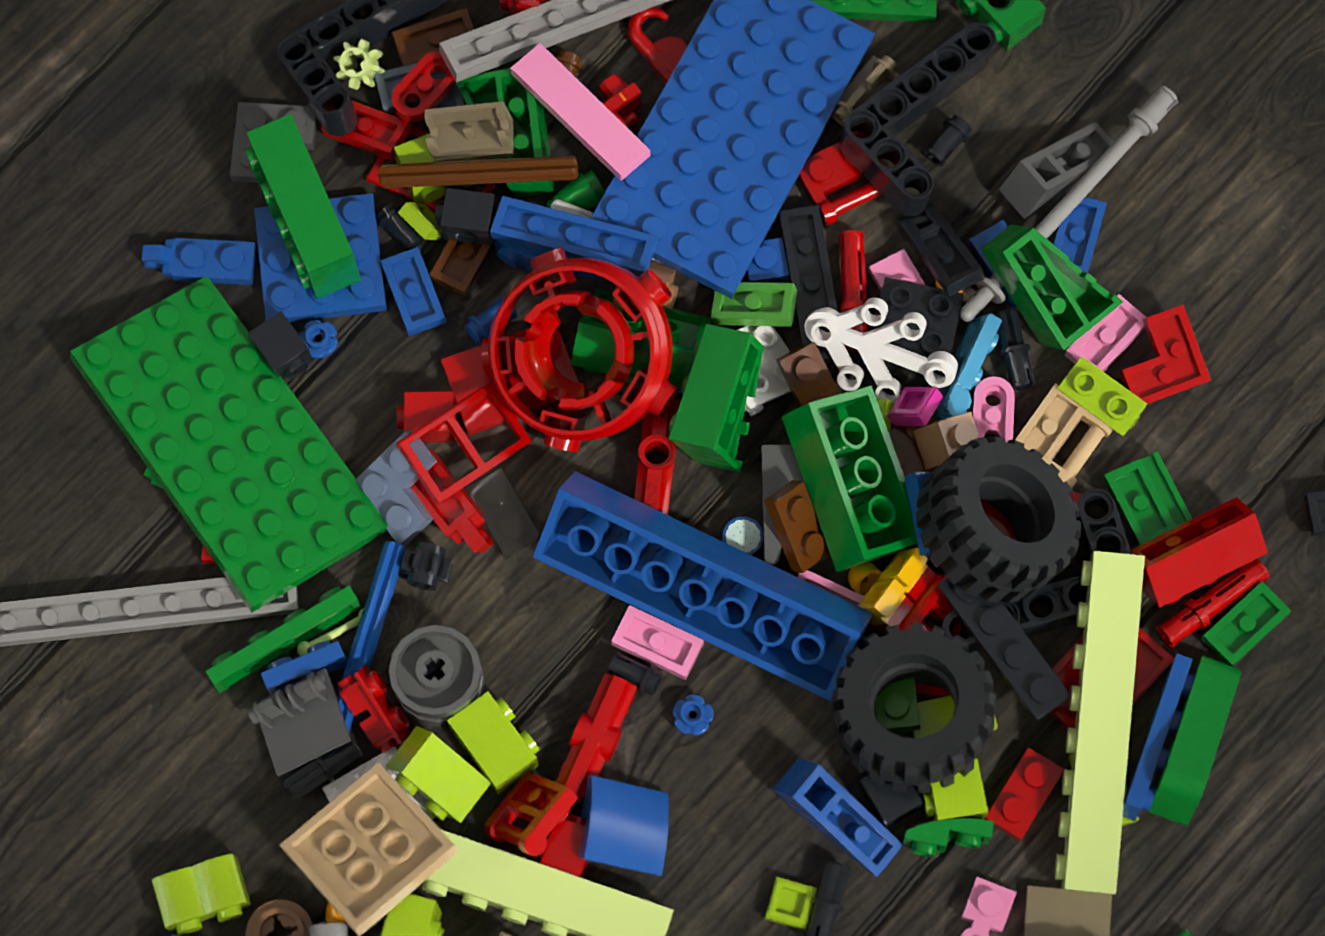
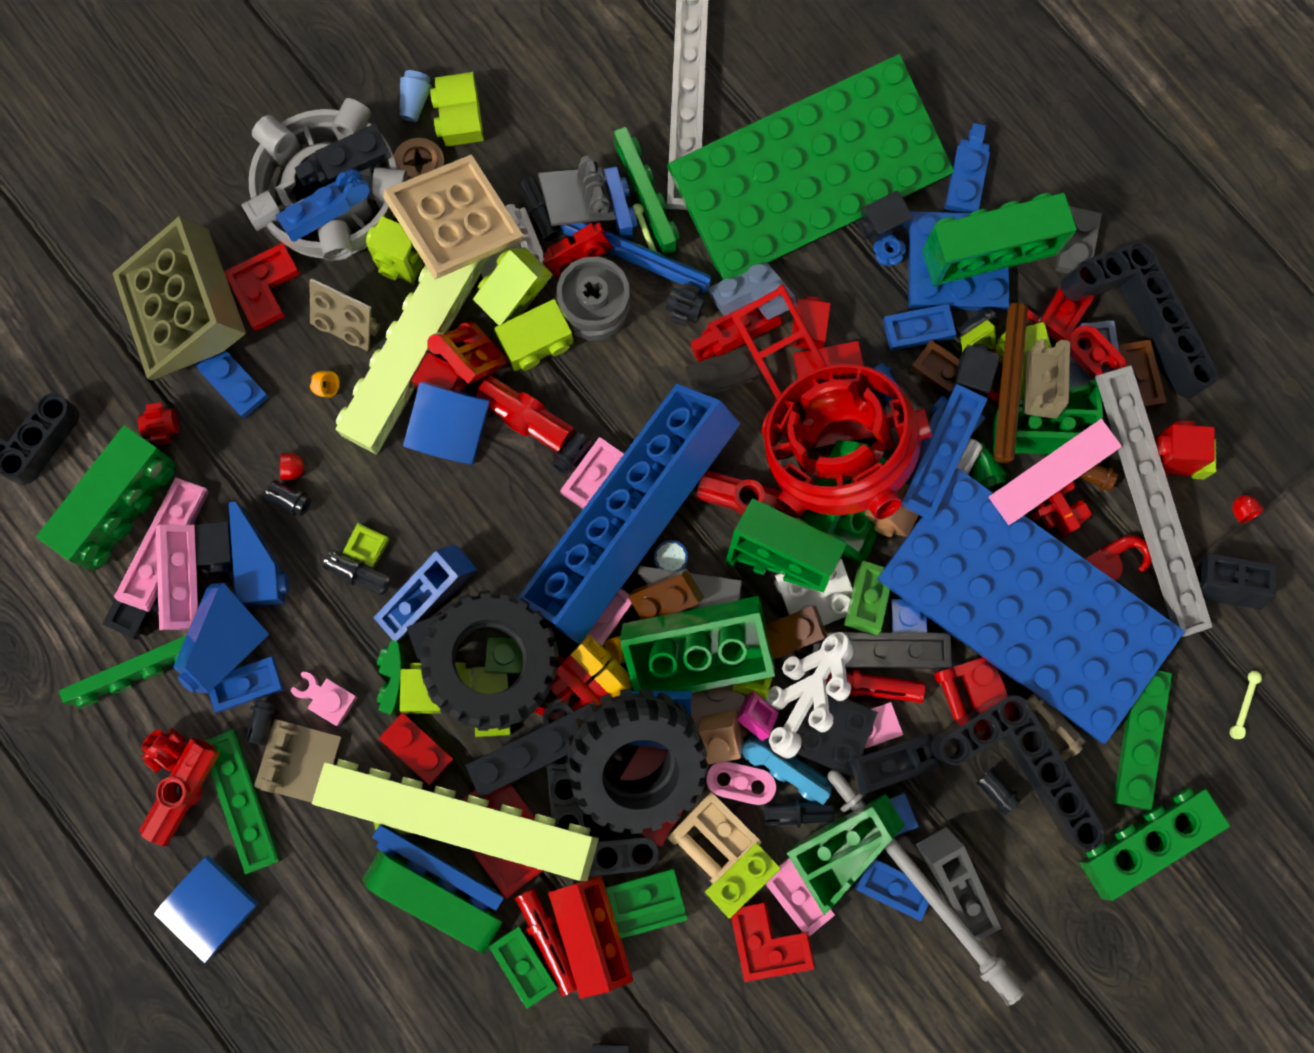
camera: 95 degrees right, 5 degrees up
yellowish green gear [333,39,385,90] -> none
blue plate [672,695,714,735] -> none

